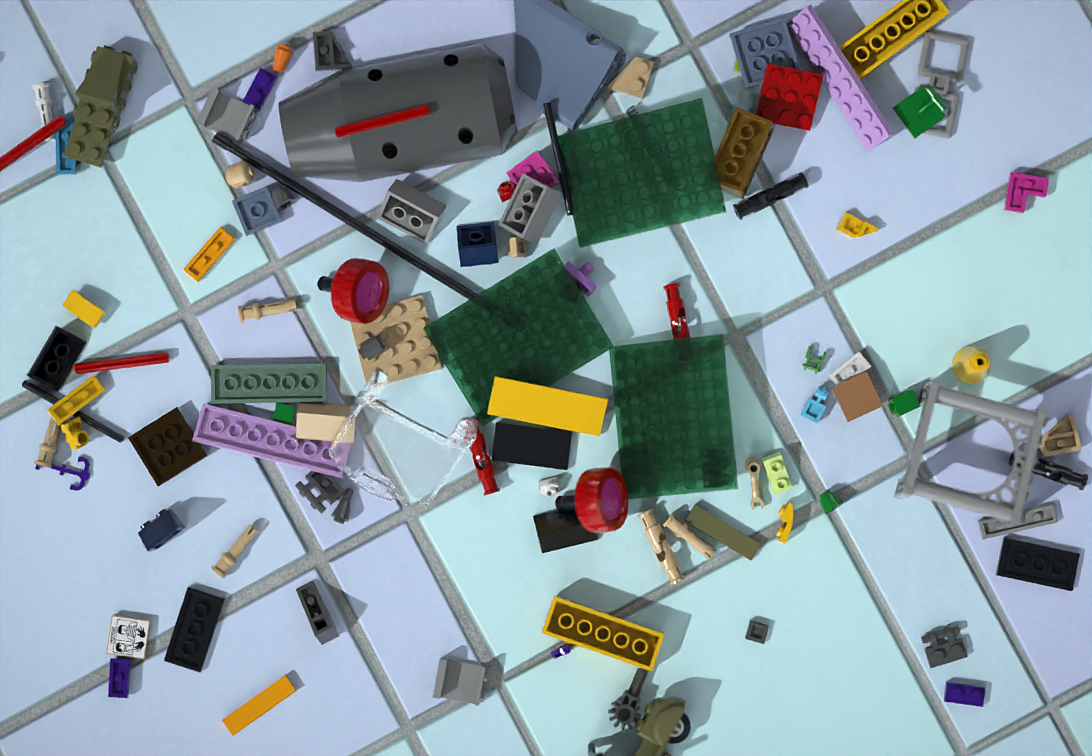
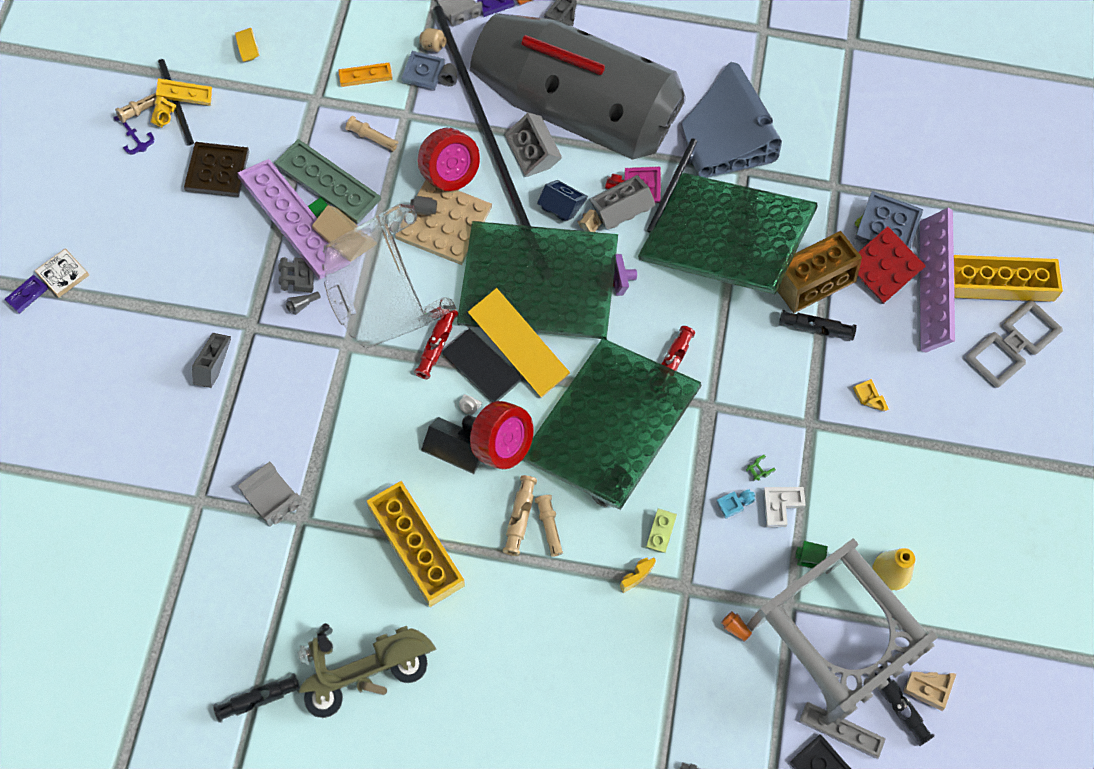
camera: 30 degrees right, 20 degrees down
black slope [27,326,87,391] -> none
red axle [74,352,170,374] -> none
dark blue slope [138,509,186,552] -> none
black tile [164,587,225,673] -> none
tan pin [211,524,259,578] -> none
light orange tile [222,675,297,736] -> none
dark purple tile [551,644,571,659] -> none
tan wing [608,56,654,99] -> none
dark grey gear [608,668,648,730] -> none
olive tile [685,504,761,560] -> none
tan brick [744,457,764,510] -> none
dark grey tile [745,620,769,644] -> none
green hat [819,490,844,515] -> none
medium nougat tile [831,371,883,422] -> none
green plate [892,86,947,139] -> none
dark pink plate [1004,172,1049,214] -> none
none -> orange cone [721,611,752,641]

